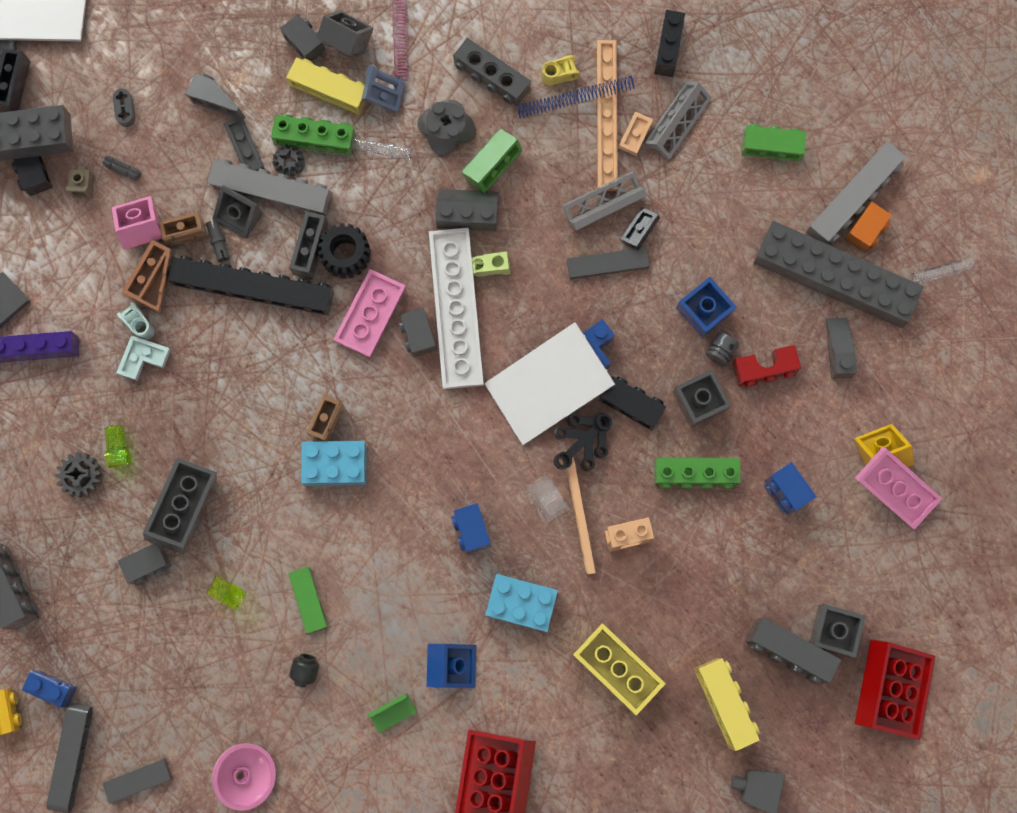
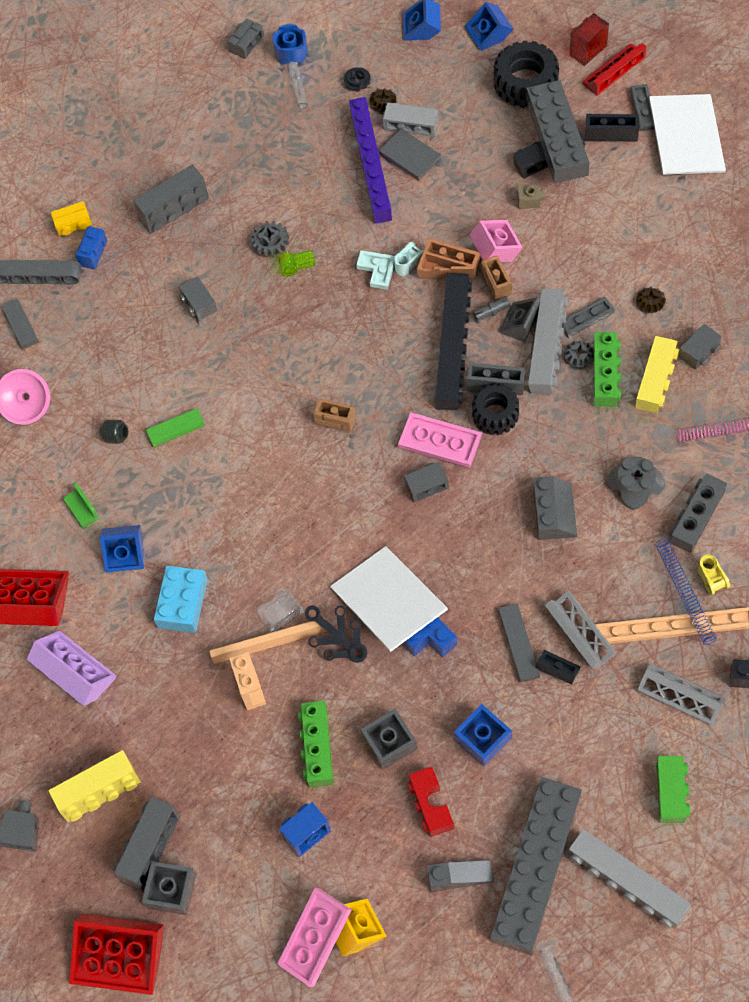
camera: 90 degrees right, 15 degrees down
dark grey axle [103,156,141,181] -> none
dark grey beam [113,88,135,127] -> none
dark grey brick [143,458,217,555] -> none
slope [186,74,245,120] -> none
clear neon green bracket [206,576,246,611] -> none
medium azure brick [301,441,367,486] -> none
dark grey brick [316,10,374,56] -> none
clear pin [352,137,412,161] -> none
sand blue plate [362,65,405,113] -> none
white plate [429,228,484,390] -> none
blue brick [451,503,491,554] -> none
brick [462,129,523,193] -> none
yellowish green leg [472,251,511,277] -> none
light yellow brick [572,623,666,716] -> none
black brick [599,376,666,431] -> none
light nougat plate [619,112,653,156] -> none
dark grey piece [706,332,739,366] -> none
orange brick [845,202,892,252] -> none
none -> lavender slope [27,631,116,706]
none -> dark brown gear [636,286,666,313]

